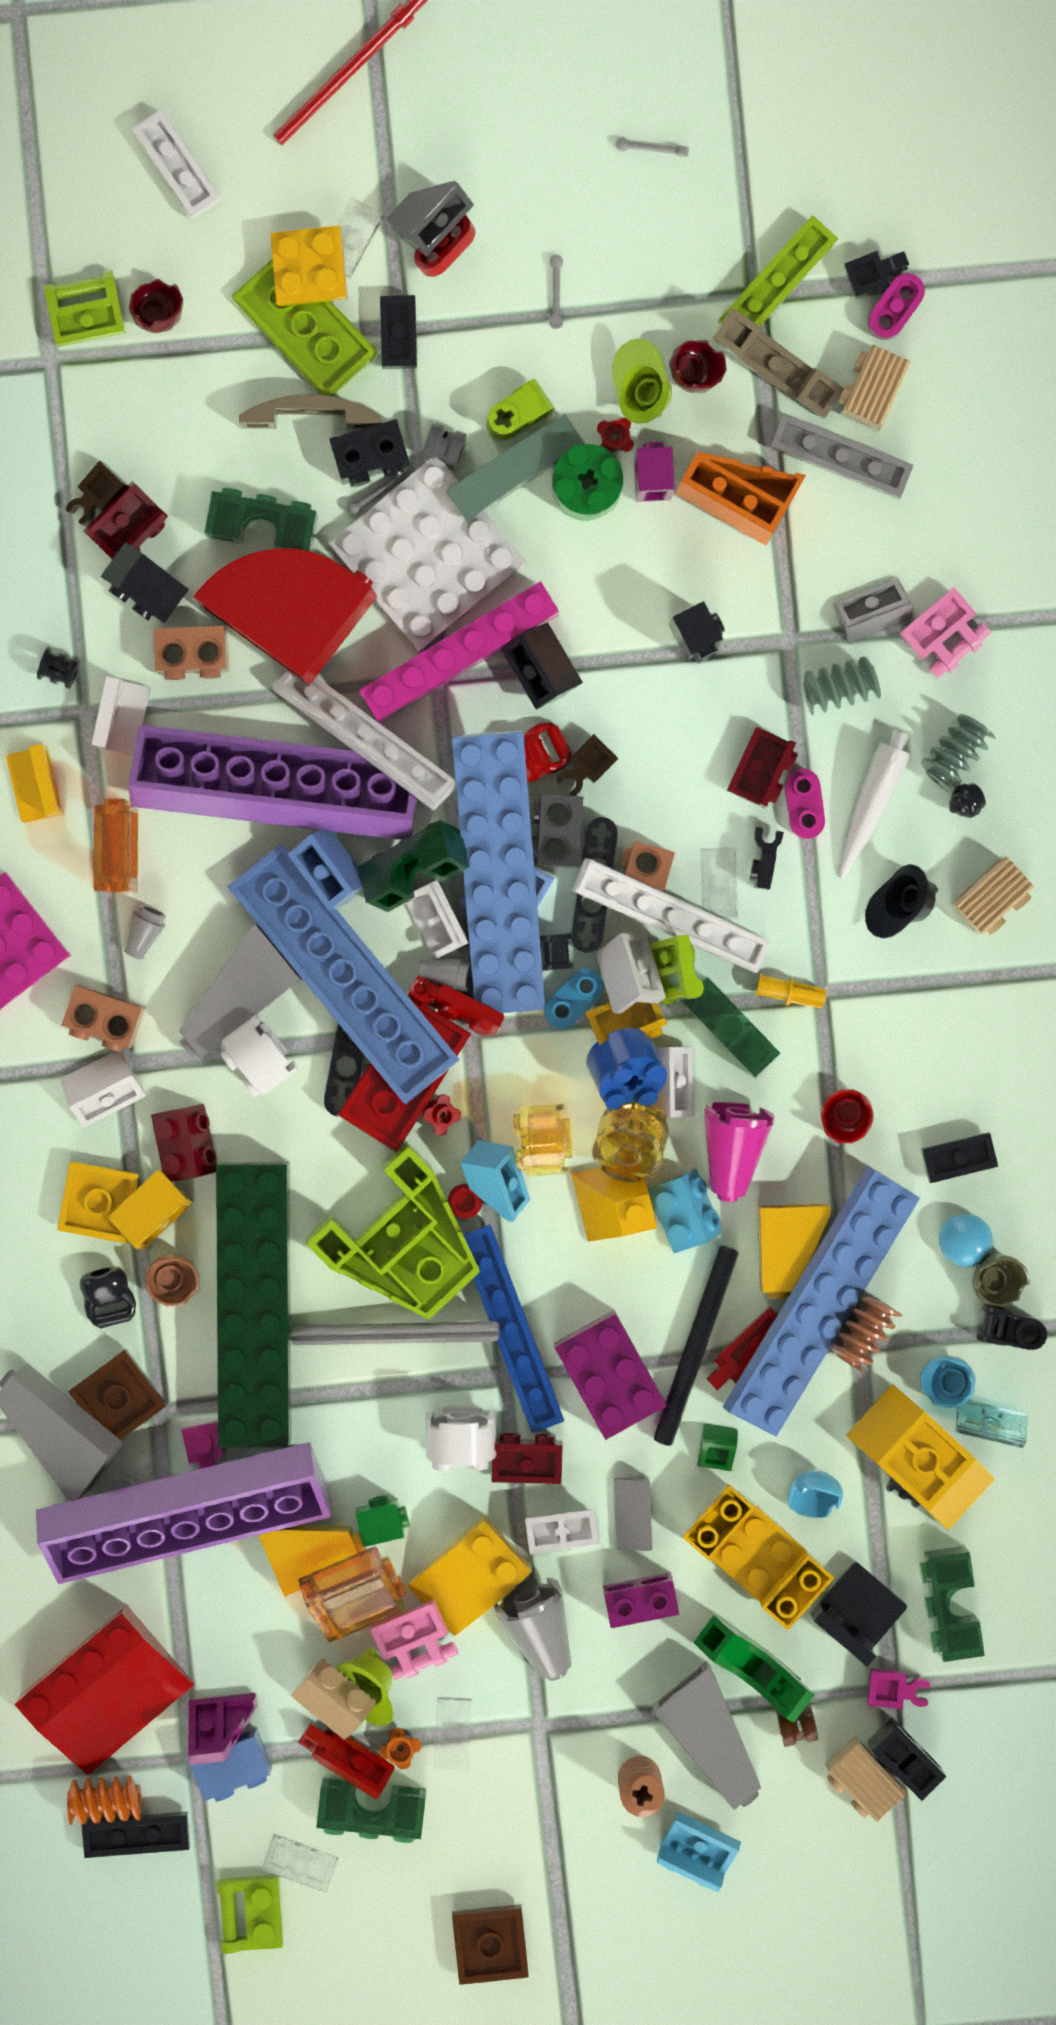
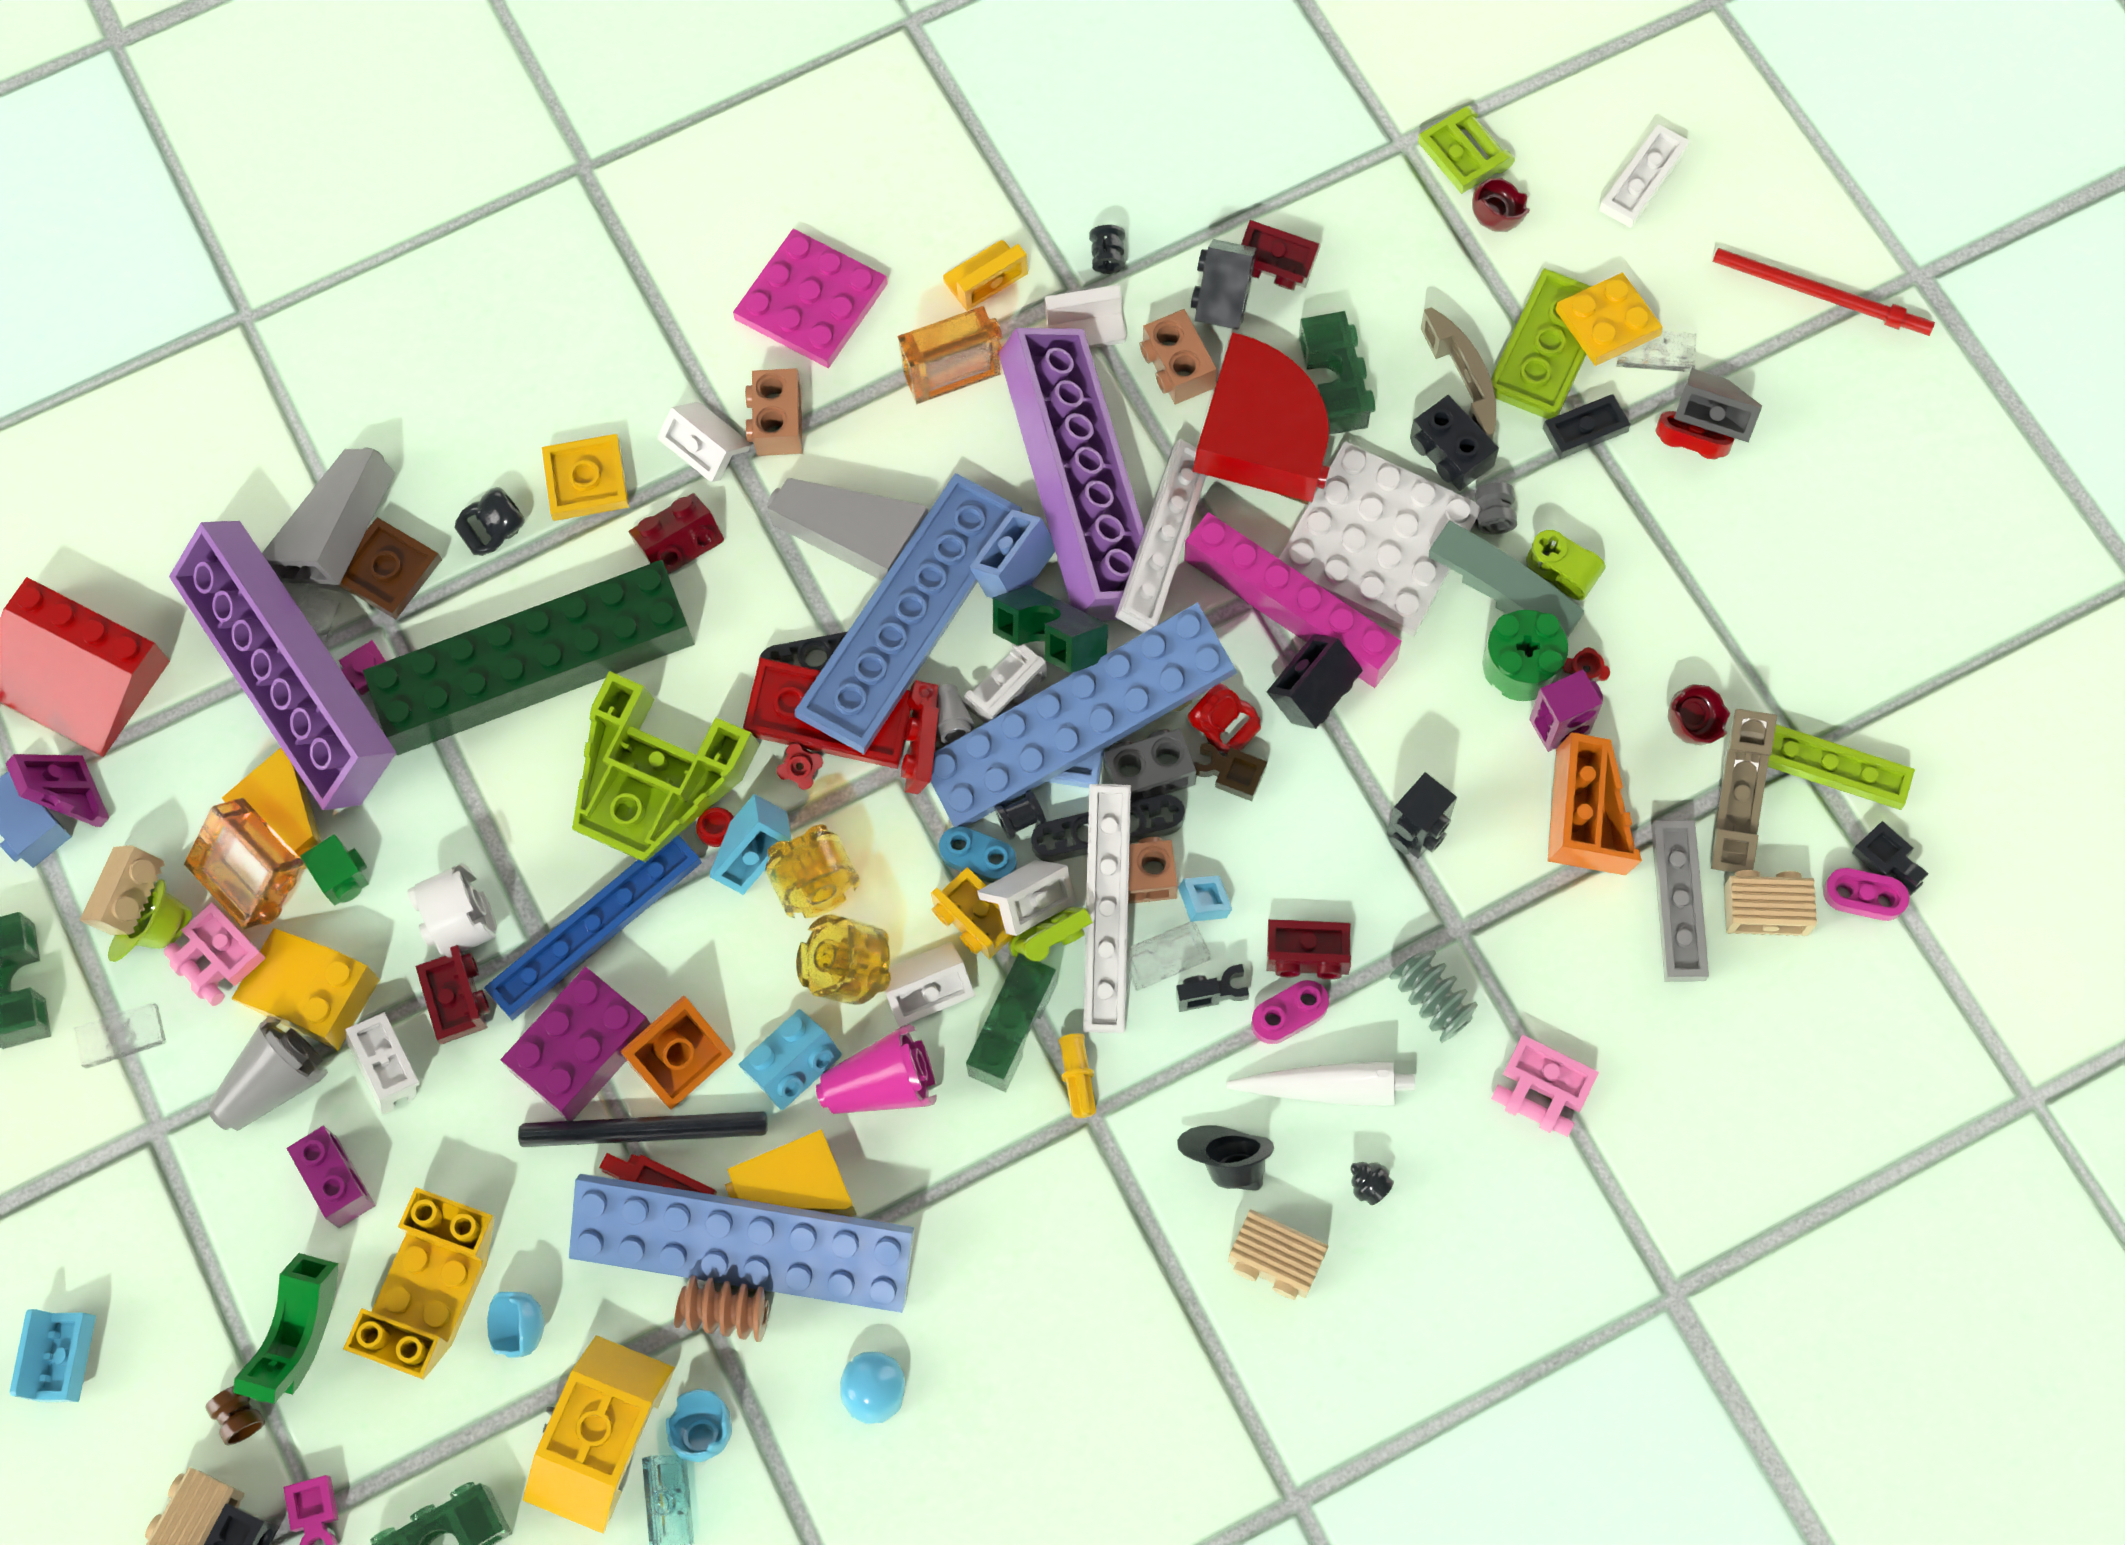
camera: 70 degrees right, 20 degrees down
dark brown plate [65,460,128,526] -> none
yellow panel [109,1170,195,1250] -> none
light grey cone [124,905,166,960] -> none
nougat hair [145,1253,199,1307] -> none
white brick [221,1014,299,1097] -> none
light grey axle [291,1321,500,1345] -> none
red hinge [298,1724,395,1800] -> none
light grey hinge [347,469,411,515] -> none
orange plate [380,1727,421,1769] -> none
light grey hinge [549,255,563,329] -> none
yellow slope [571,1157,657,1242] -> none
blue brick [586,1028,667,1110] -> none
lime piece [612,339,672,424] -> none
light grey slope [614,1477,652,1551] -> none
light grey hinge [616,137,689,157] -> none
nougat piece [618,1756,665,1817] -> none
light grey slope [652,1661,761,1810] -> none
green slope [697,1424,738,1471] -> none
black bracket [810,1561,907,1667] -> none
red hair [820,1089,874,1144] -> none
light grey slope [833,578,913,643] -> none
sand green piece [921,714,996,794] -> none
black plate [921,1132,999,1183] -> none
olive hair [972,1254,1030,1307] -> none
black piece [976,1304,1047,1350] -> none
none -> orange slope [620,995,733,1110]
none -> medium azure plate [1178,875,1232,922]

